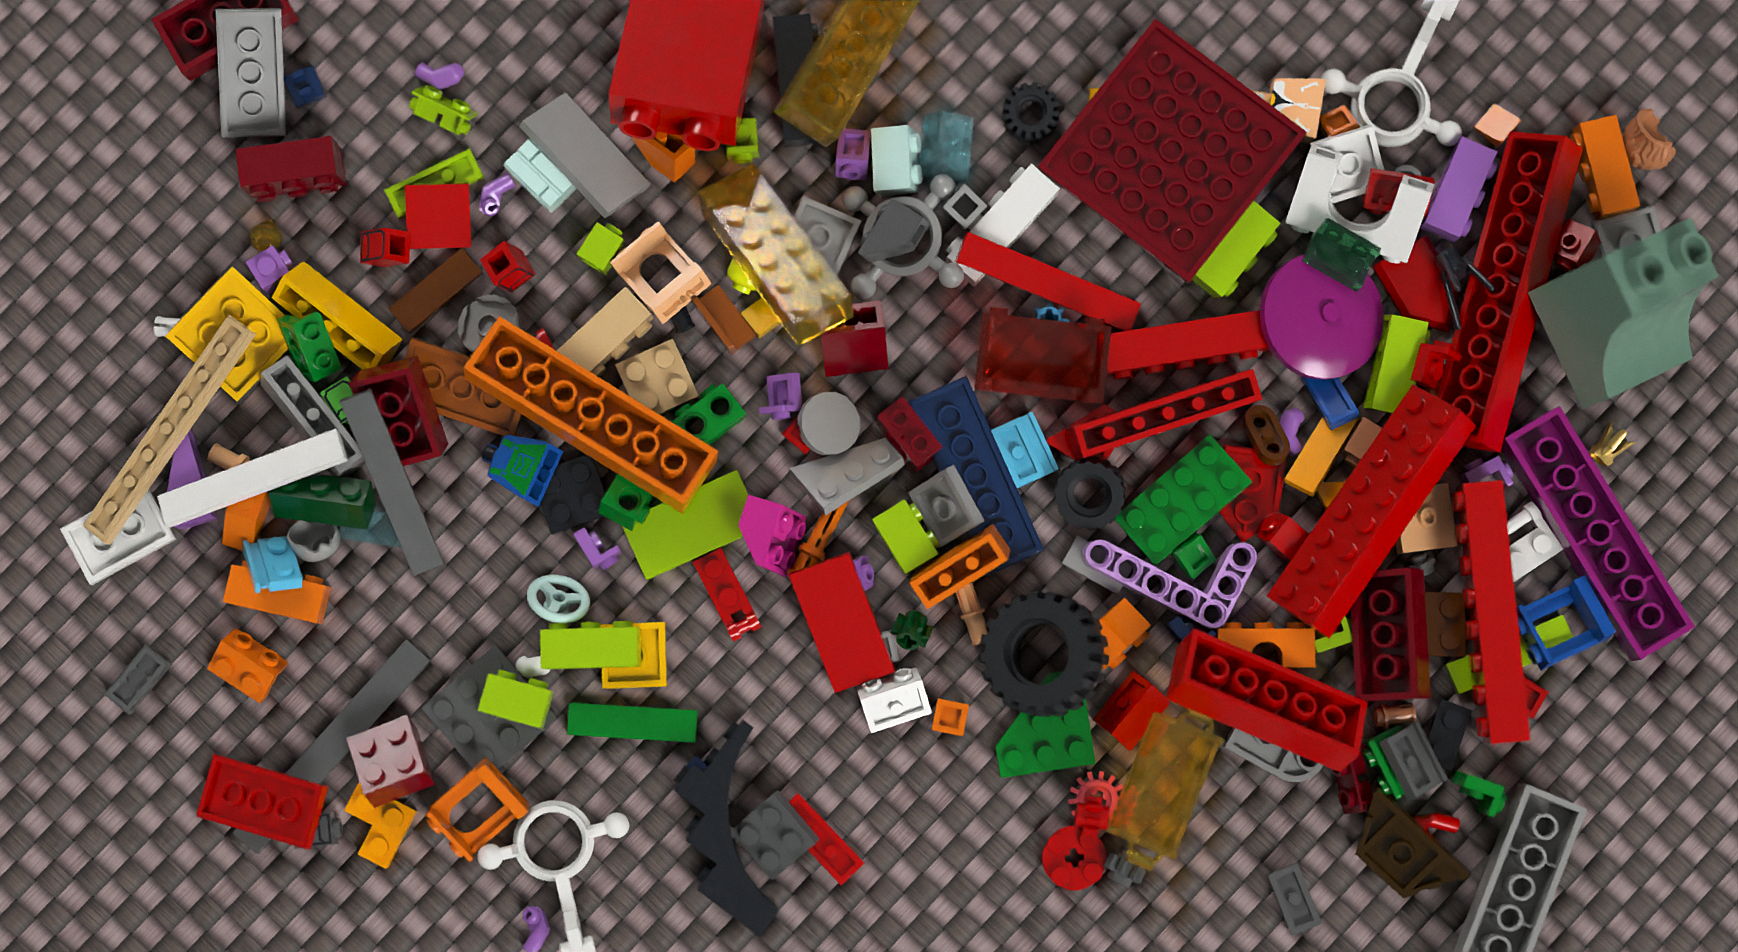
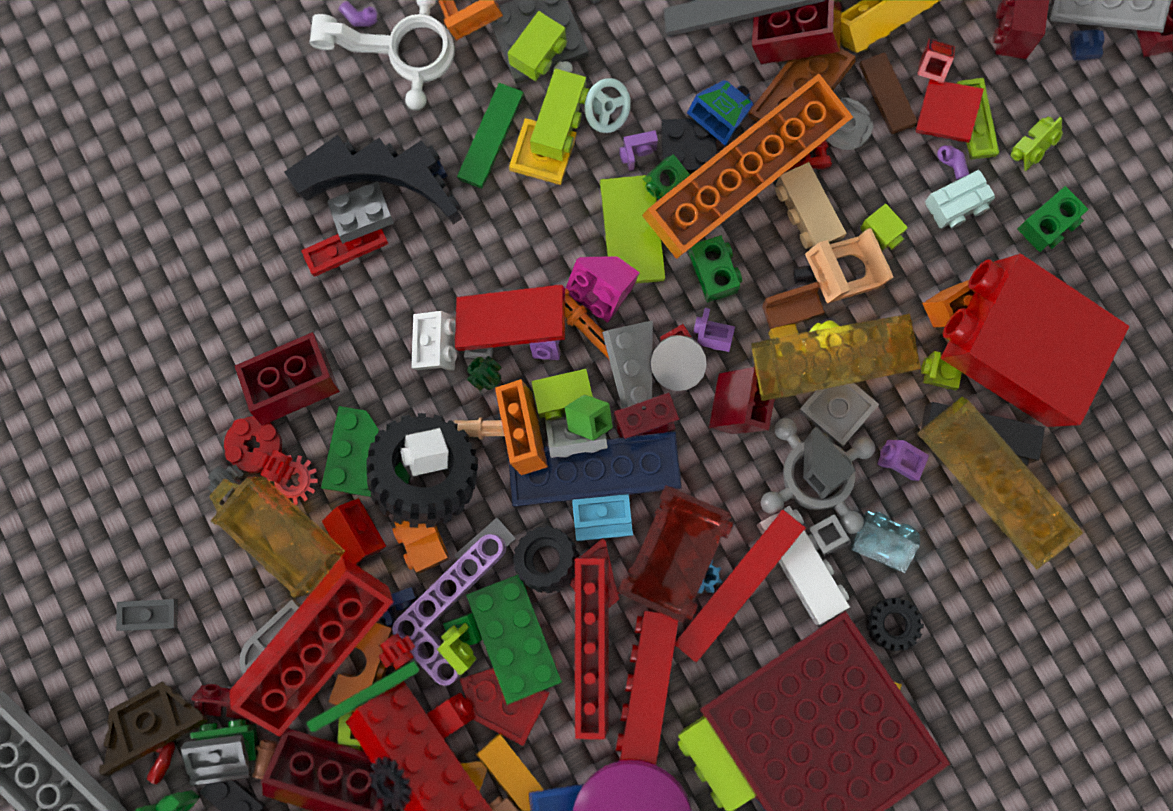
camera: 115 degrees right, 5 degrees down
medium lavender arm [415,62,464,89] -> none
red brick [479,241,536,293] -> none
light grey tile [519,92,651,218] -> none
tan plate [615,339,699,415] -> none
red plate [693,548,762,642] -> none
light aqua brick [871,125,922,196] -> none
orange plate [931,698,969,736] -> none
reddish brown plate [1243,405,1290,465] -> none
medium lavender arm [1279,408,1304,457] -> none
none -> dark red brick [234,332,340,426]
none -> green tile [307,660,420,733]
none -> black gear [369,757,412,810]
none -> red gear [378,633,416,670]
none -> white brick [401,428,448,476]
none -> lime bracket [437,623,477,675]
none -> bright green brick [565,394,613,441]
none -> green brick [1017,186,1089,252]

